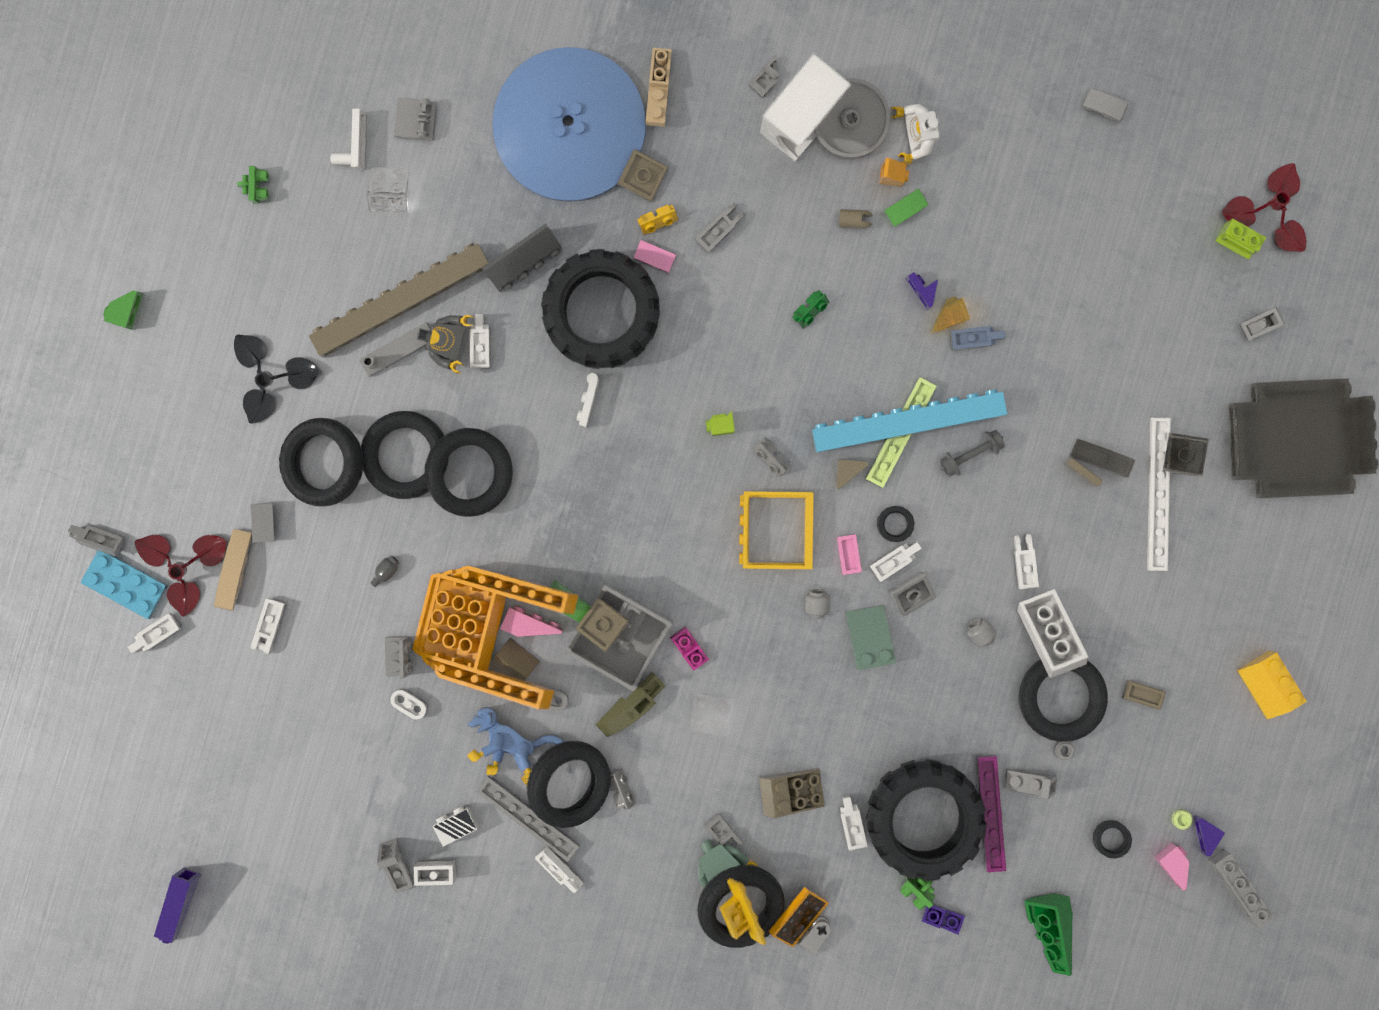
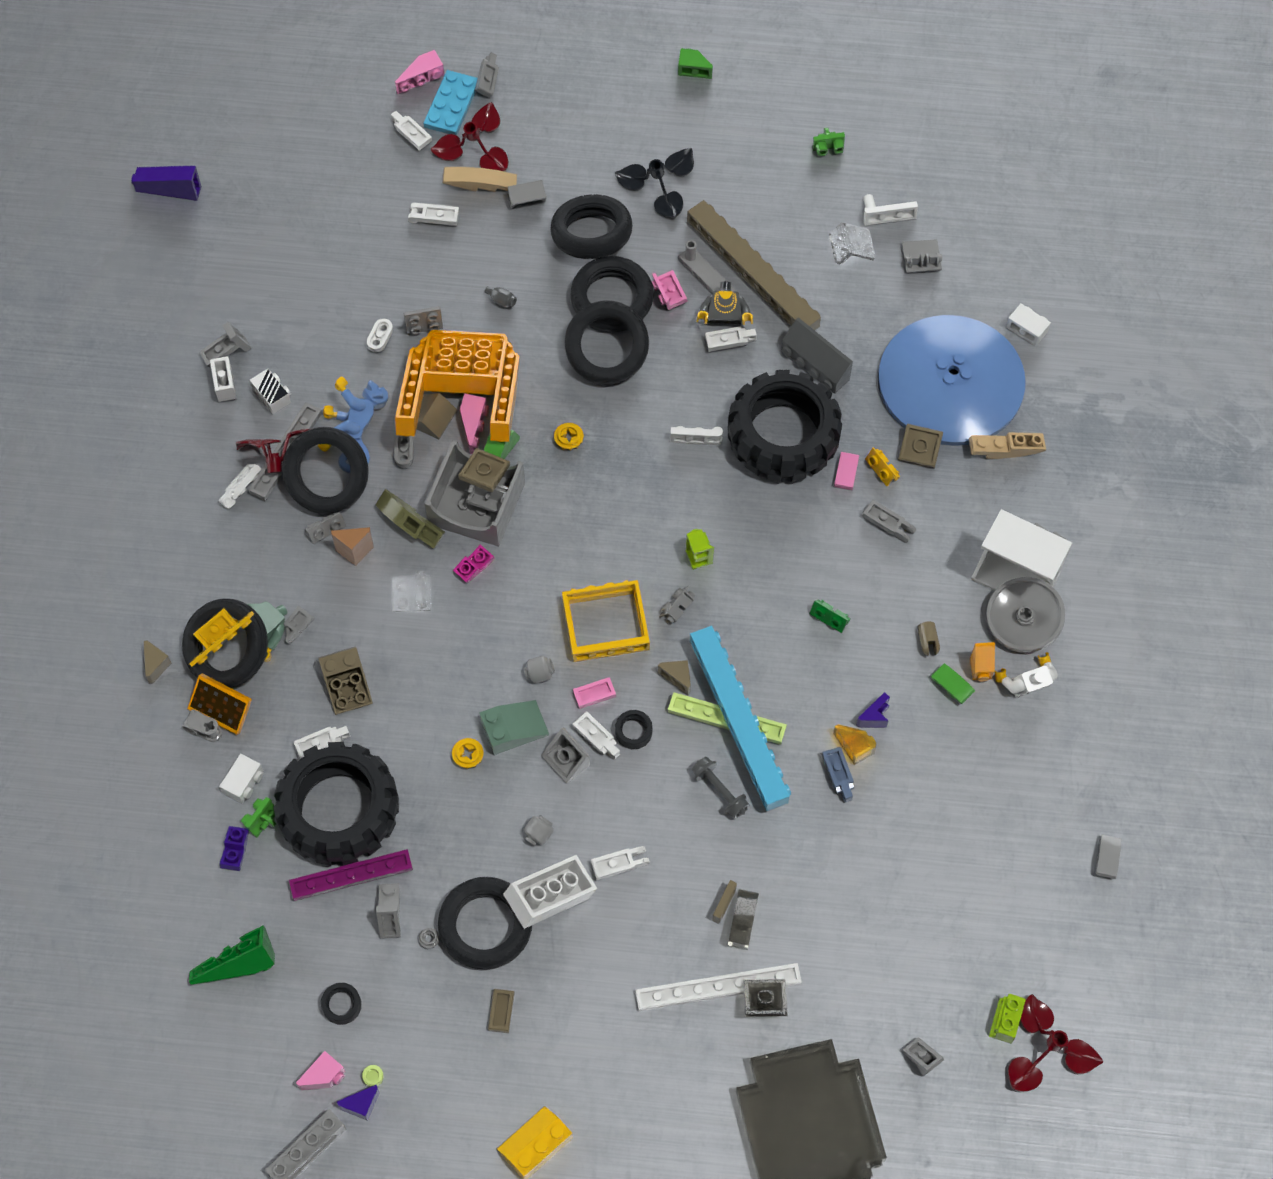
camera: 85 degrees right, 25 degrees down
none -> dark tan slope [144,640,171,684]
none -> white brick [219,753,264,804]
none -> dark red plant [236,429,310,473]
none -> medium nougat slope [331,527,374,566]
none -> bright pink slope [395,50,444,94]
none -> yellow gear [452,738,484,769]
none -> yellow gear [554,423,584,451]
none -> bright pink bracket [651,270,688,310]
none -> white brick [1006,303,1051,346]

